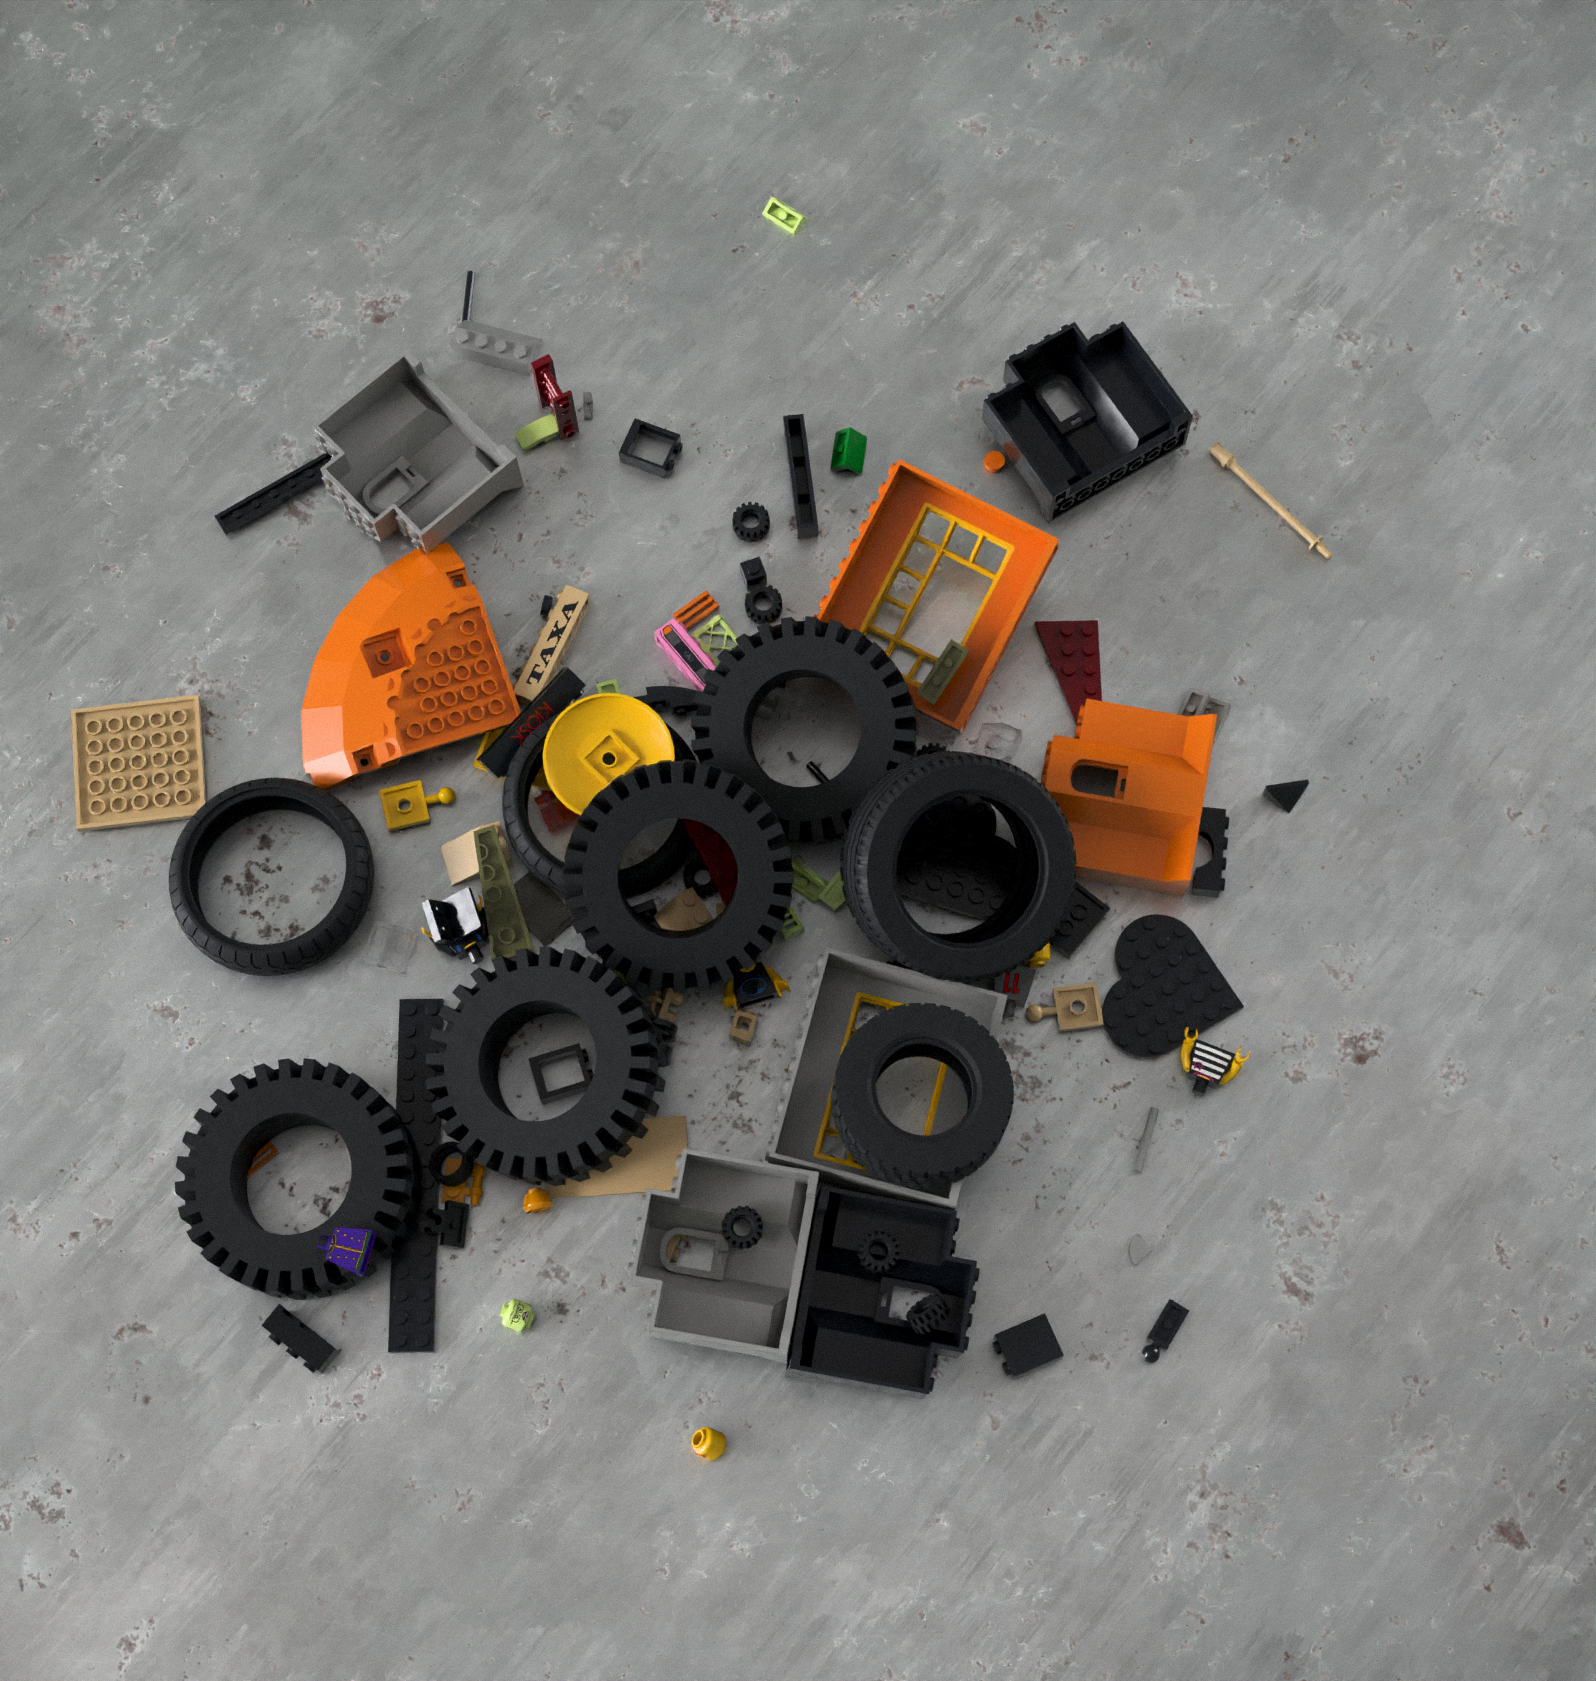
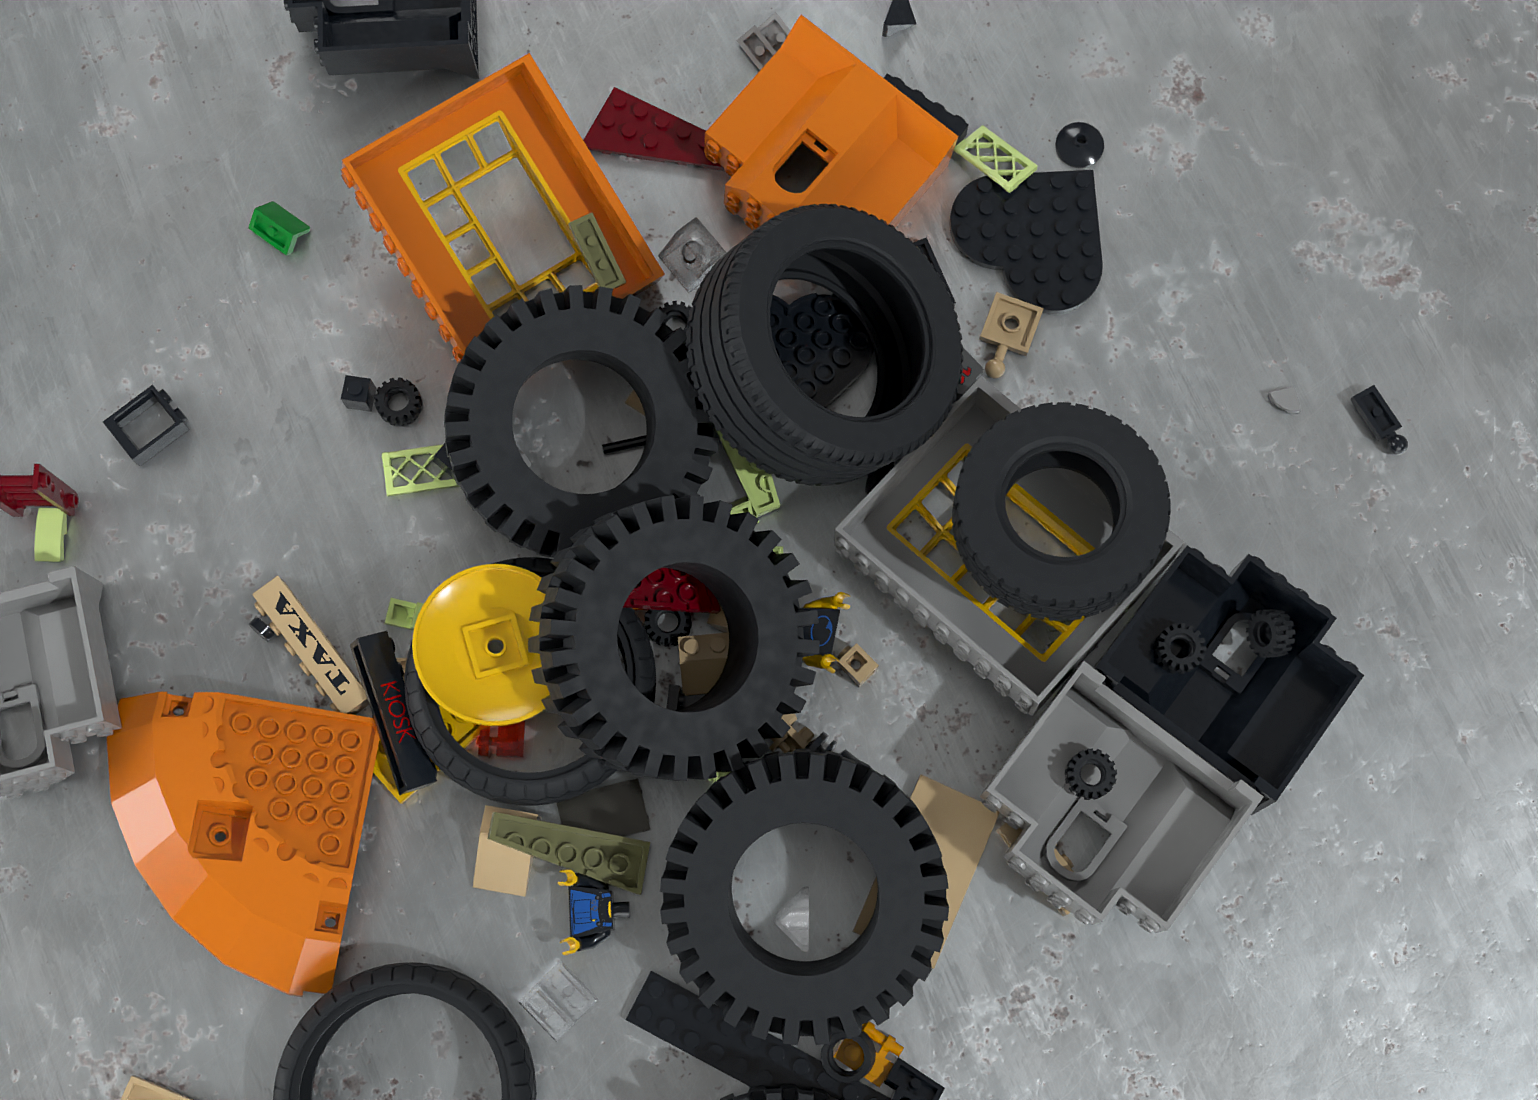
camera: 65 degrees left, 5 degrees up
yellow plate [379,780,455,832] -> none
bracket [422,887,483,945] -> none
yellowish green head [499,1298,535,1332] -> none
light orange cone [523,1187,553,1214] -> none
black window [528,1043,594,1105] -> none
light grey tile [583,392,593,420] -> none
black slope [633,686,698,716] -> none
brick [654,618,716,692] -> none
orange tile [673,590,719,630] -> none
yellow head [691,1426,727,1461] -> none
black tyre [732,502,770,542] -> none
black brick [783,414,818,539] -> none
orange tile [984,451,1005,473] -> none
black panel [992,1313,1064,1380] -> none
light grey bar [1133,1107,1159,1173] -> none
torso [1180,1027,1251,1096] -> none
none -> clear slope [774,886,809,952]
none -> yellowish green window [954,125,1038,193]
none -> black dish [1055,122,1104,168]

